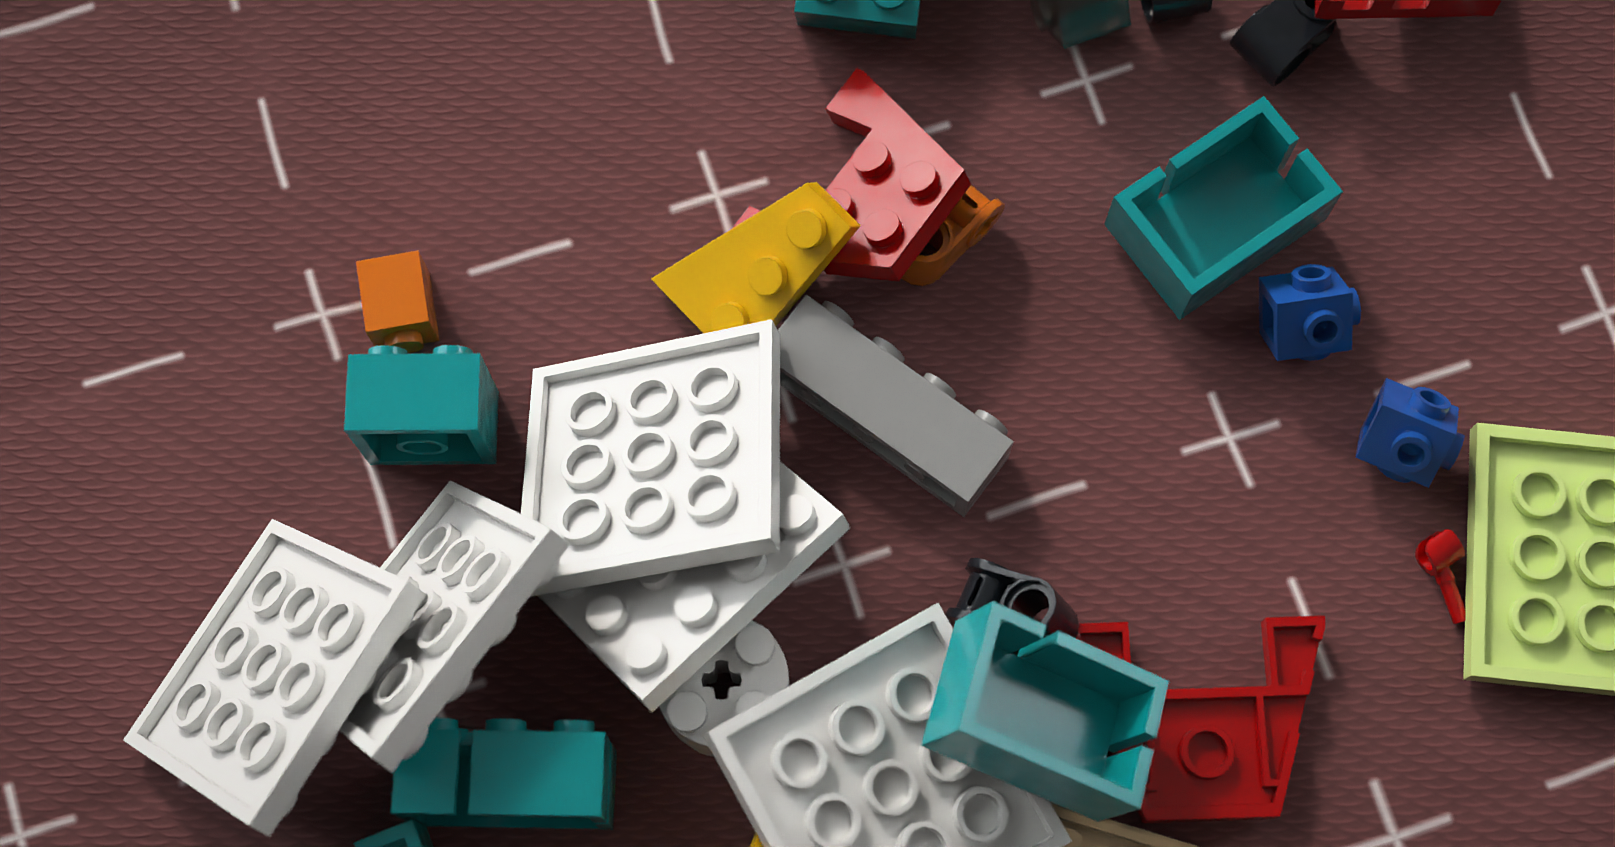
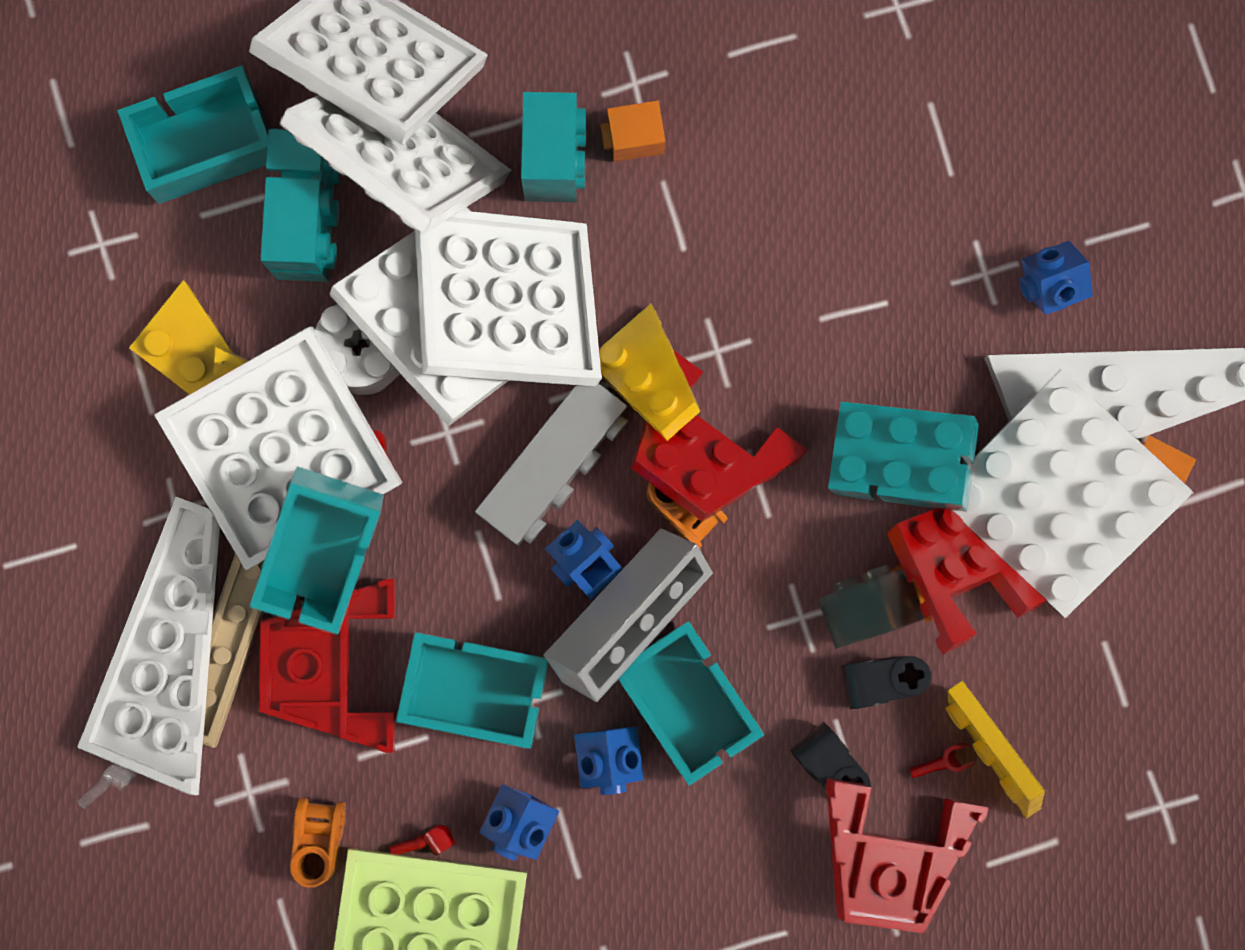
camera: 85 degrees right, 10 degrees up
black piece [945,558,1079,639] -> none
none -> orange piece [290,797,346,887]
none -> teal piece [396,632,549,749]
none -> light grey brick [544,529,713,702]
none -> blue brick [545,519,623,600]

